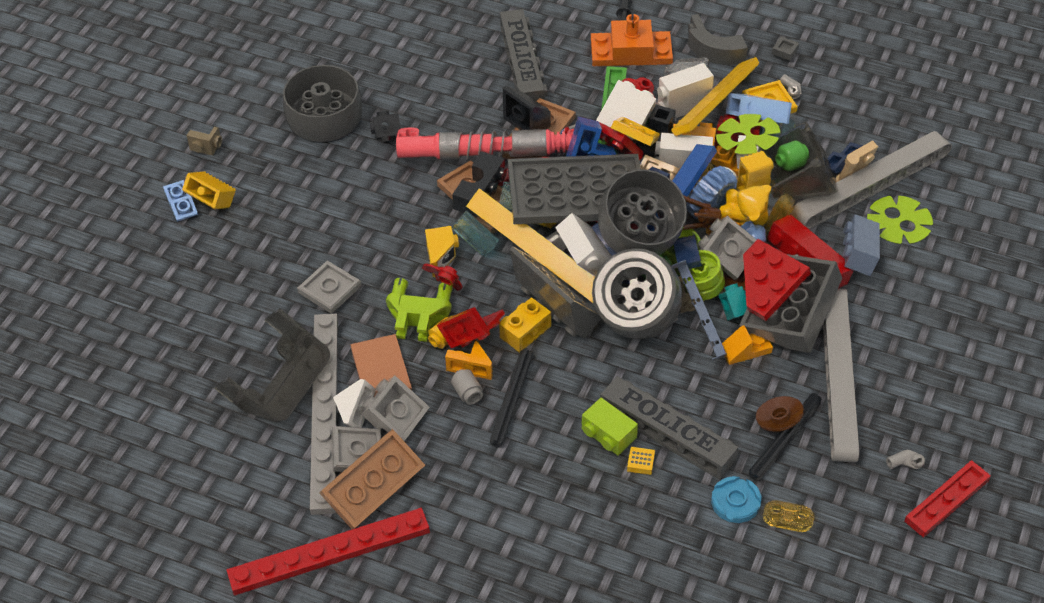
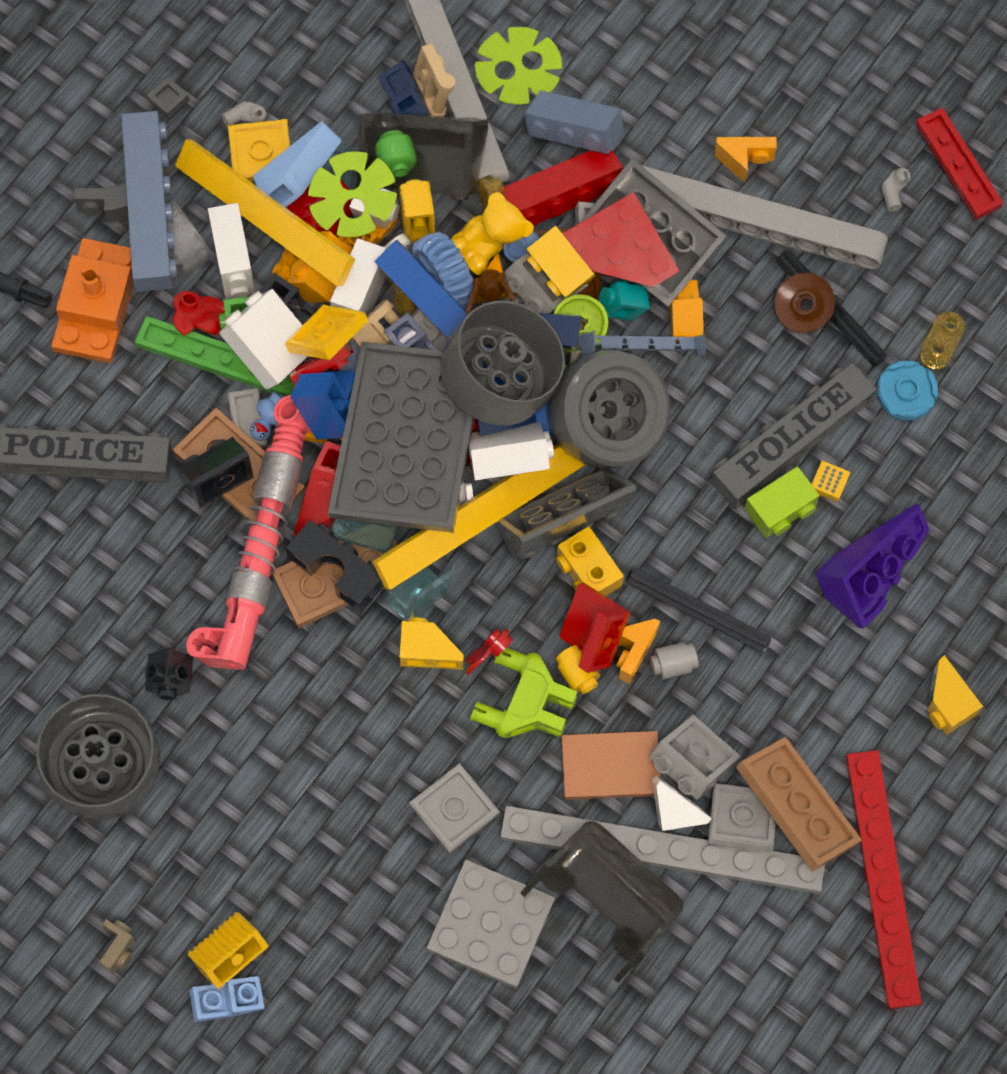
camera: 80 degrees left, 20 degrees up
none -> sand blue brick [121,111,178,292]
none -> light grey plate [427,859,555,989]
none -> yellow brick [527,226,596,298]
none -> light orange slope [714,137,777,182]
none -> dark purple wedge [815,504,929,628]
none -> yellow slope [928,655,983,735]

